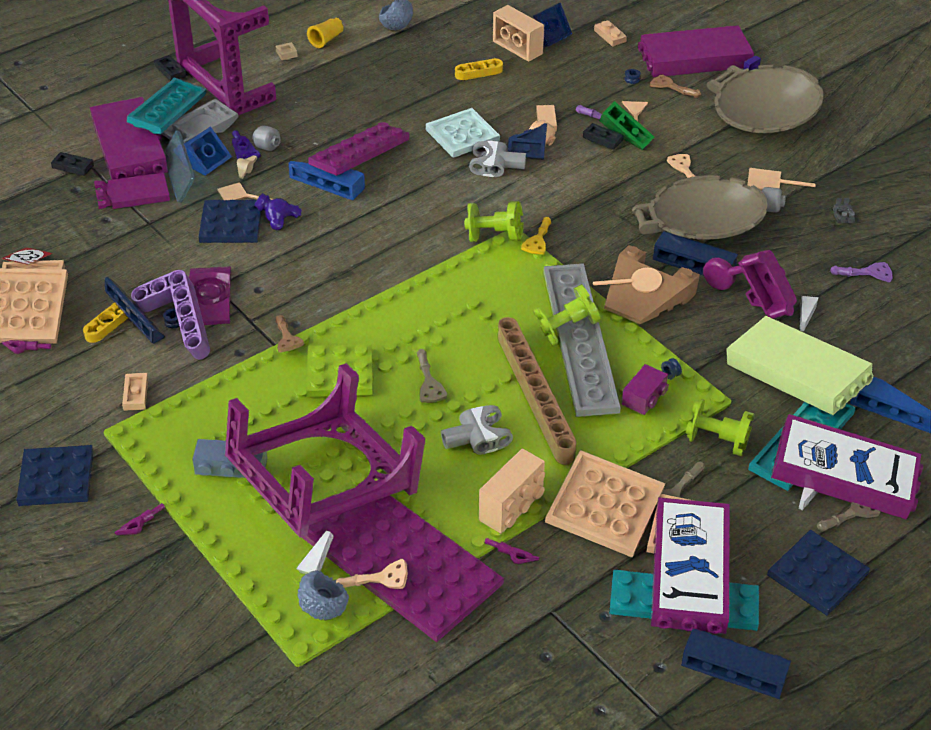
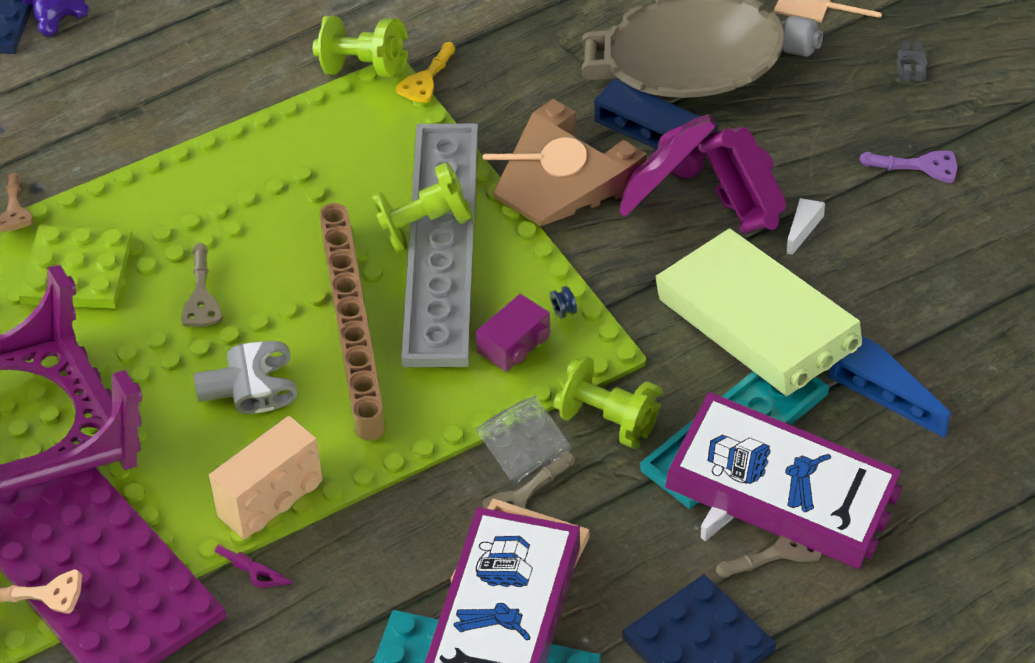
camera: 10 degrees right, 5 degrees up
light nougat plate [545,450,665,558] -> none
none -> clear slope [476,396,573,484]
none -> magenta slope [619,114,716,217]

